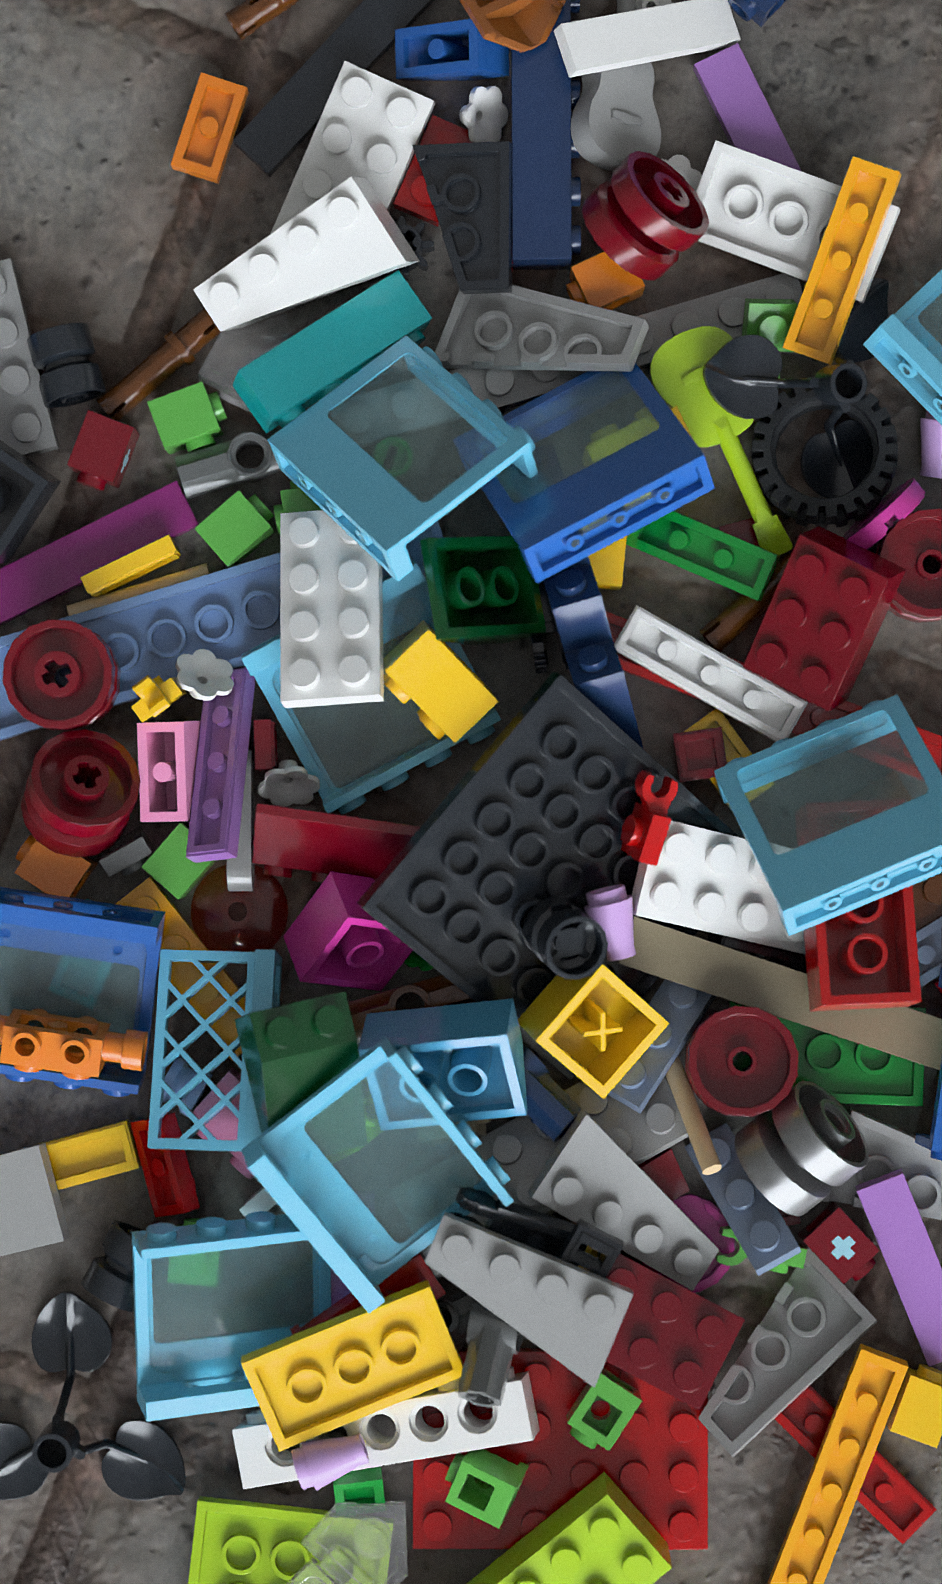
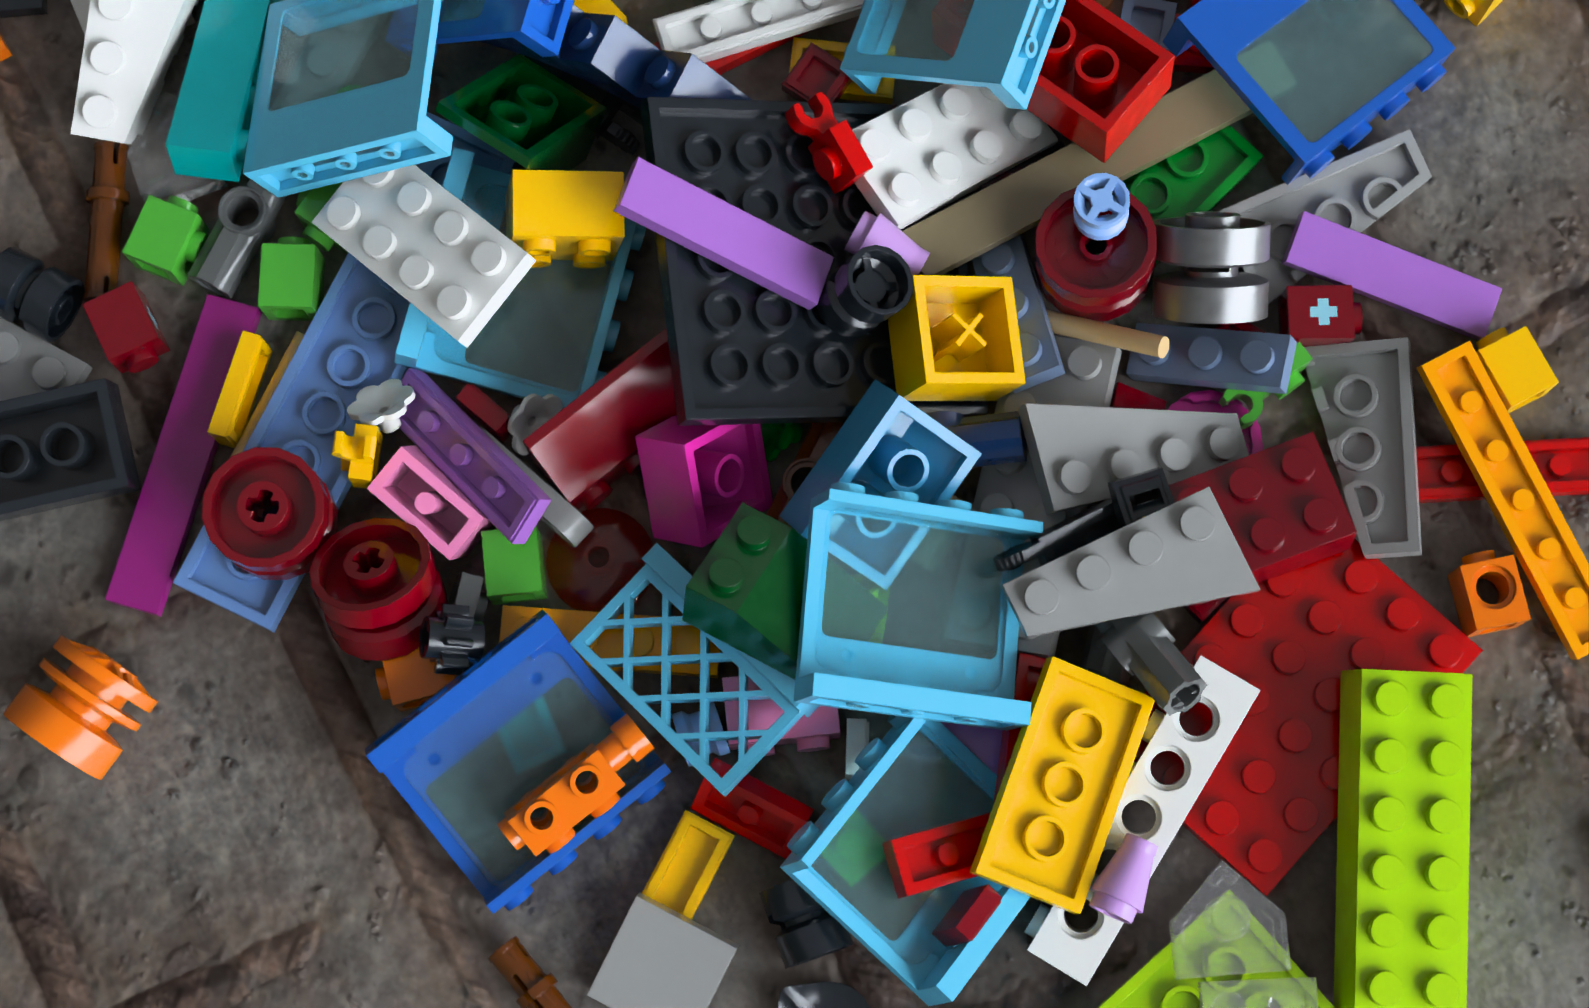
camera: 45 degrees left, 10 degrees down
green plate [333,1466,386,1515] -> none
bright green brick [445,1449,529,1529] -> none
bright green brick [566,1367,642,1451] -> none
none -> black gear [419,603,485,676]
none -> medium lavender tile [613,157,834,310]
none -> red plate [882,813,991,899]
none -> dark red tile [931,884,1002,947]
none -> light blue wheel [1073,173,1130,241]
none -> orange brick [1447,550,1531,637]

